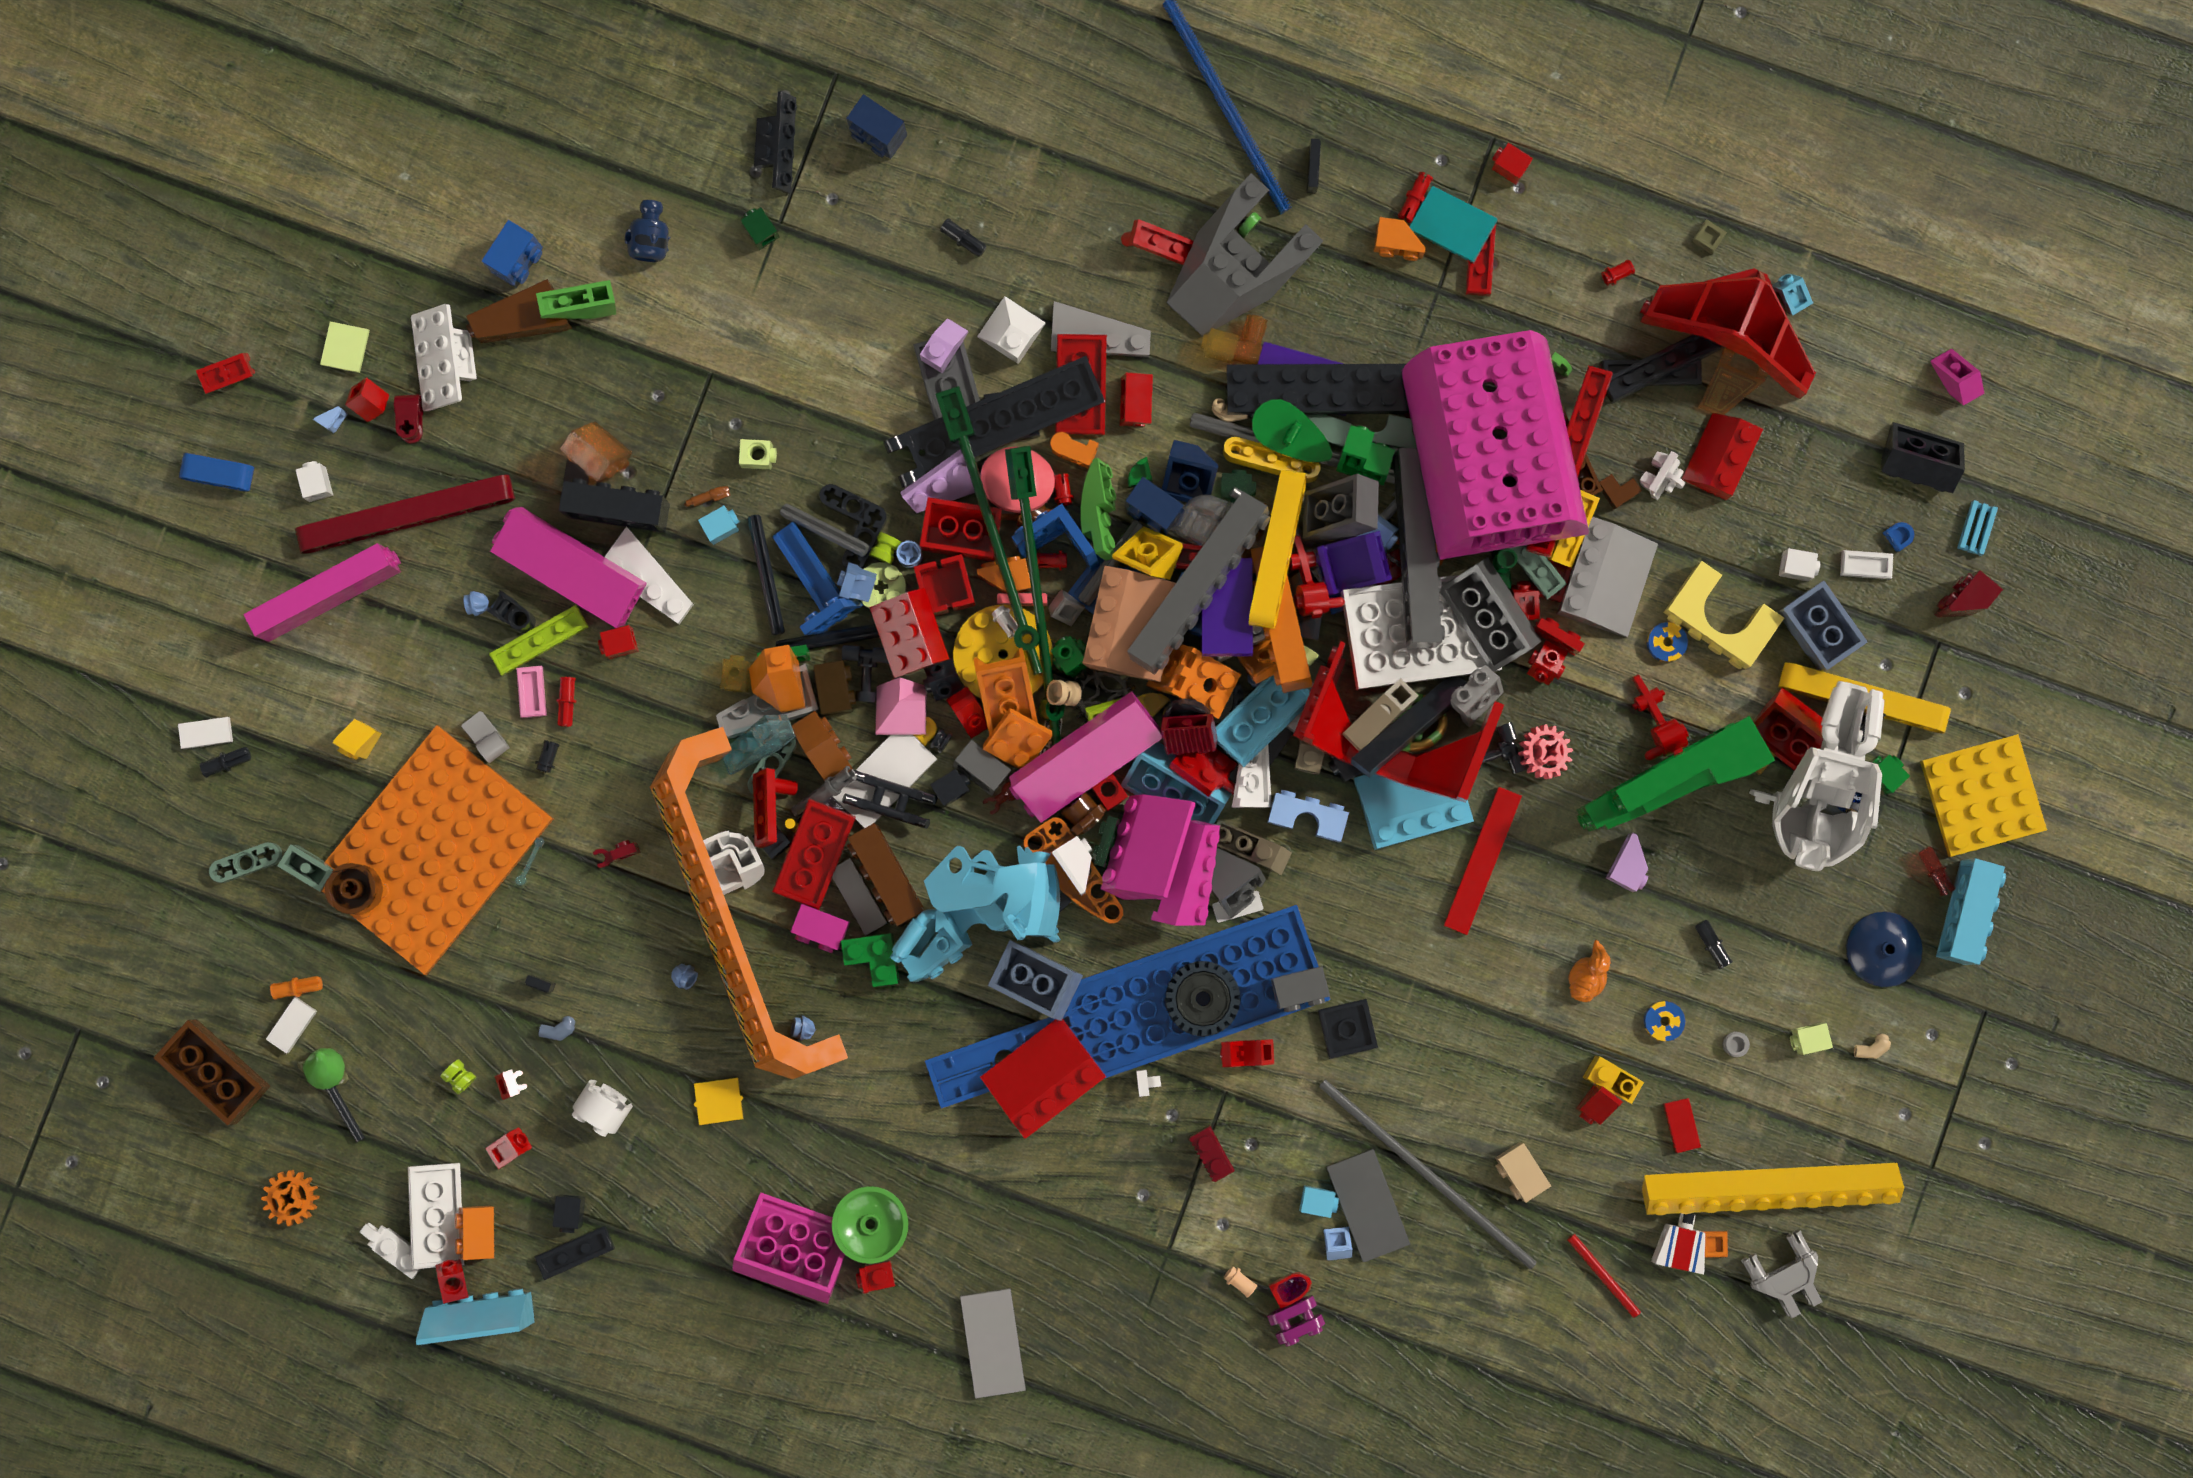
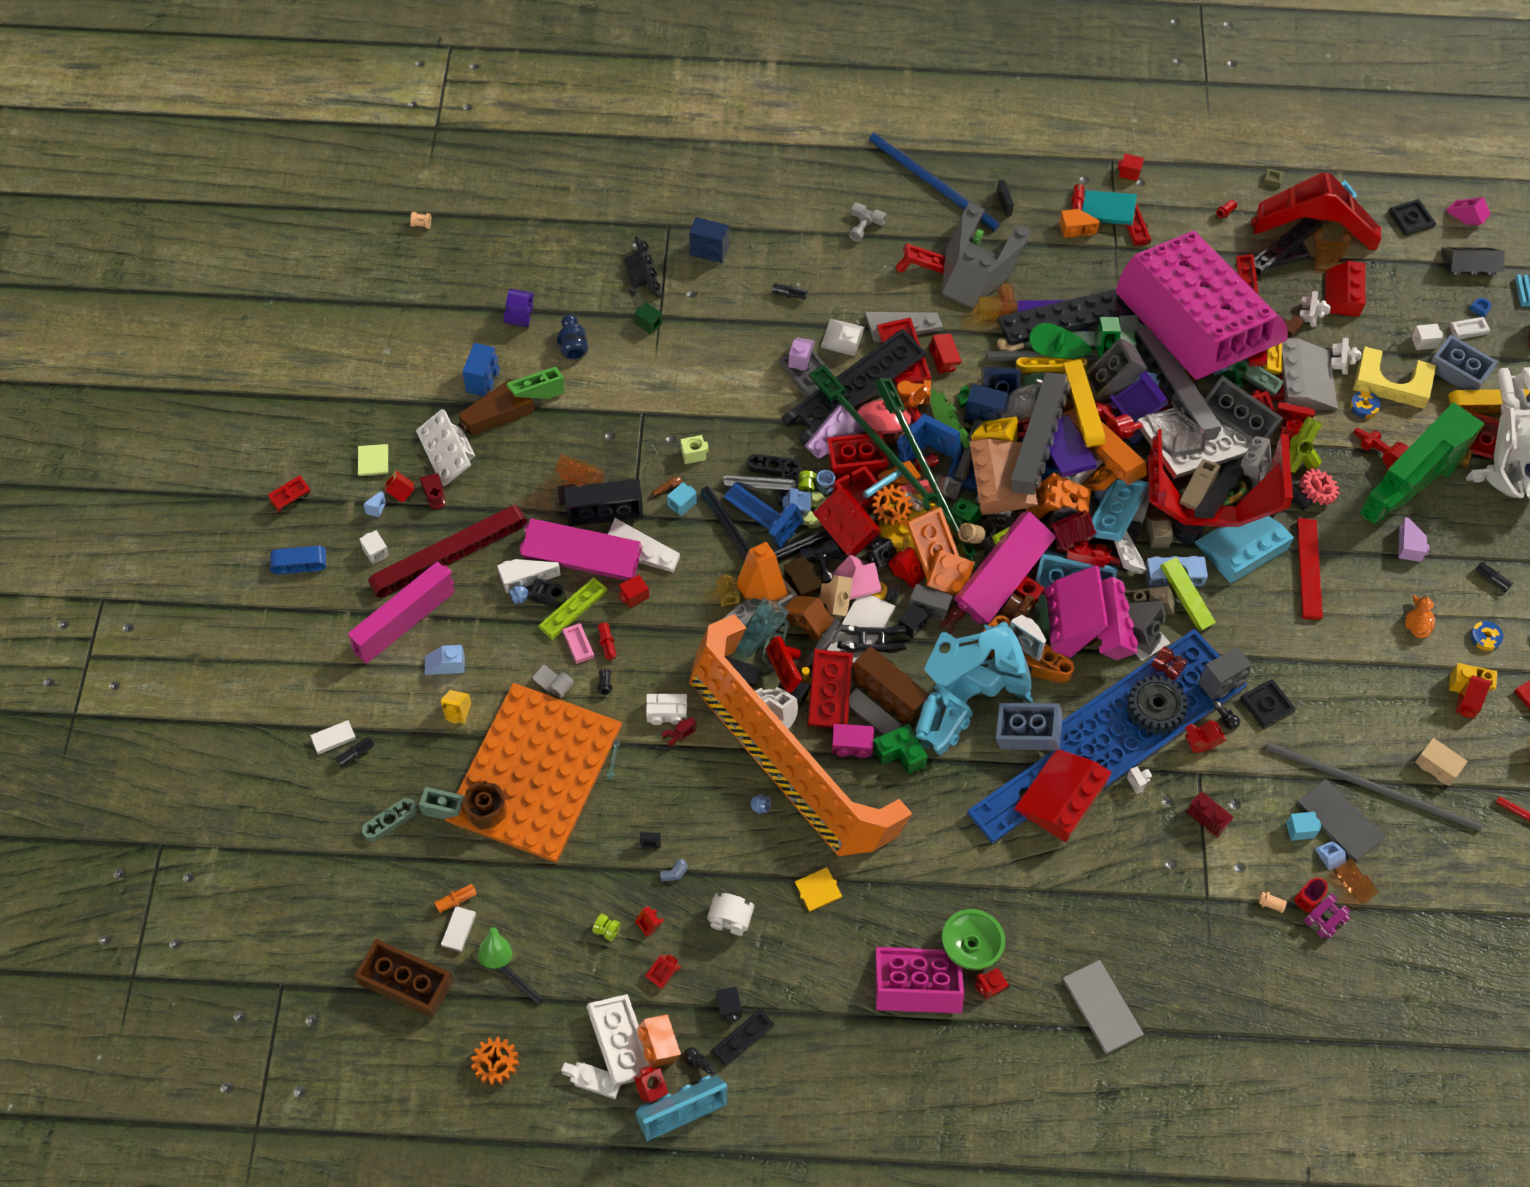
camera: 20 degrees left, 25 degrees down
none -> light blue slope [425,645,465,675]
none -> white slope [497,559,561,593]
none -> dark purple brick [504,289,534,328]
none -> white brick [646,694,687,725]
none -> black bar [683,1047,716,1075]
none -> black tile [725,656,762,687]
none -> tan brick [820,575,853,616]
none -> light grey bar [849,202,887,242]
none -> medium azure bar [863,469,903,498]
none -> orange gear [871,485,913,526]
none -> orange axle [904,385,931,410]
none -> clear slope [1145,410,1207,458]
none -> clear red wheel [1151,646,1188,682]
none -> lime tile [1160,557,1216,632]
none -> black bar [1212,700,1240,730]
none -> lime piece [1289,417,1322,473]
none -> white hips [1331,338,1362,374]
none -> clear orange slope [1333,858,1379,904]
none -> black tile [1388,199,1436,236]

